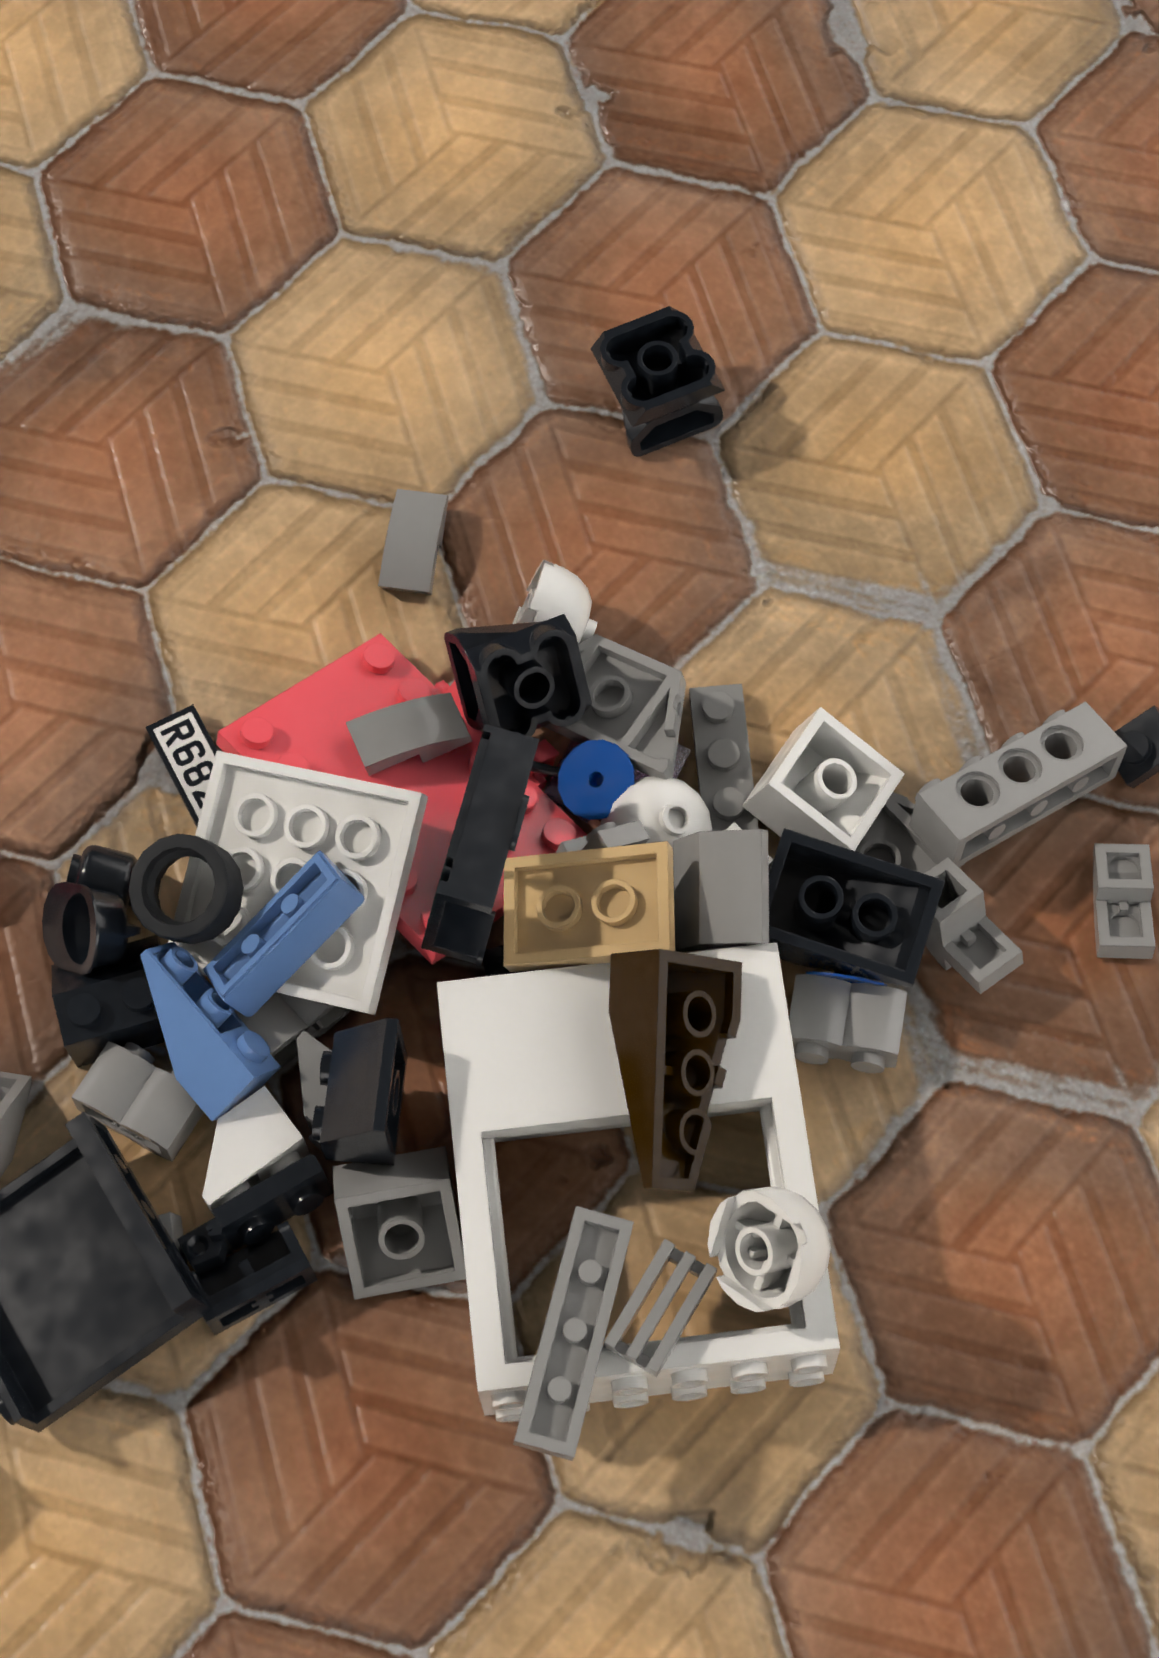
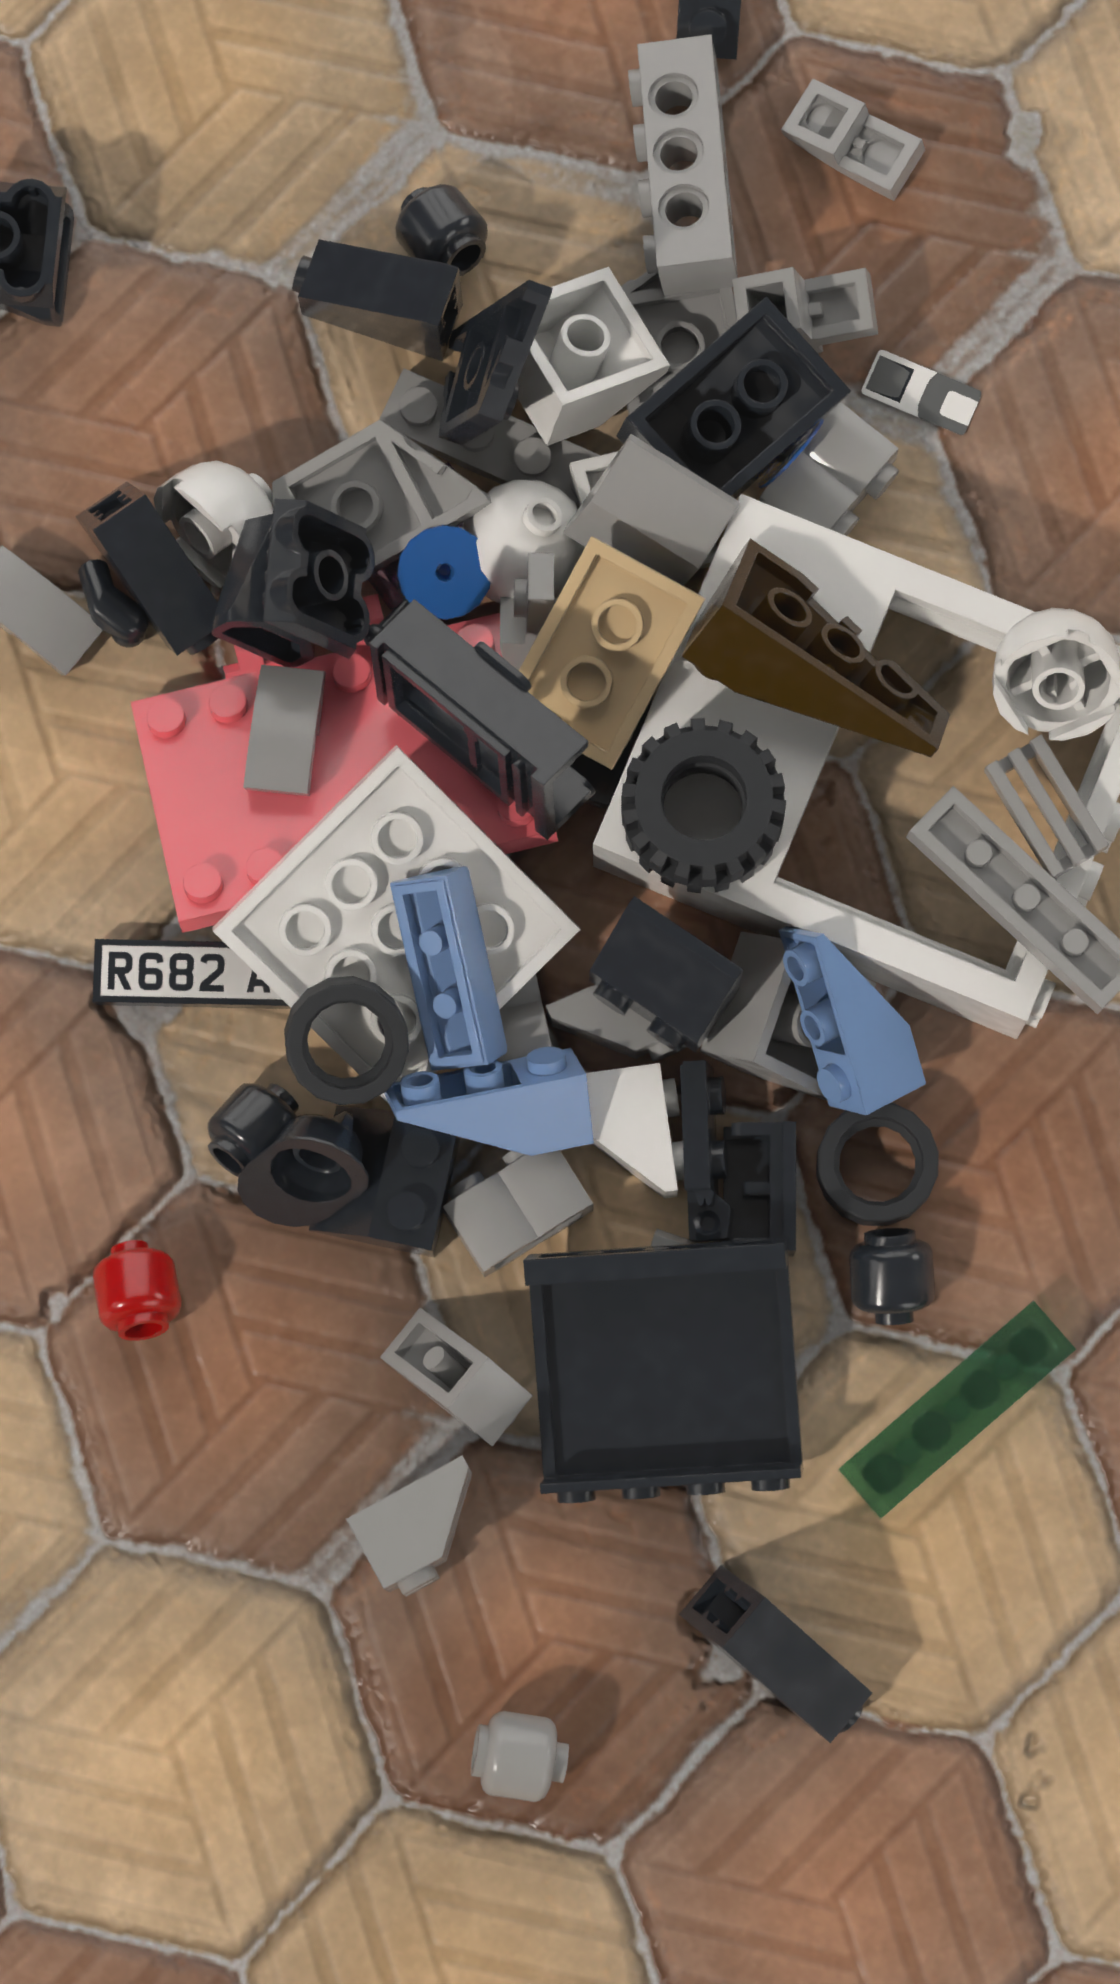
camera: 60 degrees left, 15 degrees up
none -> black slope [75,482,218,656]
none -> black arm [78,559,148,648]
none -> black slope [292,239,463,361]
none -> black head [395,184,488,276]
none -> black wing [439,280,553,445]
none -> black tyre [621,718,786,893]
none -> medium blue slope [779,926,926,1115]
none -> black tyre [816,1102,939,1226]
none -> clear green plate [837,1300,1076,1520]
none -> black head [849,1228,935,1325]
none -> sticker [861,350,981,435]

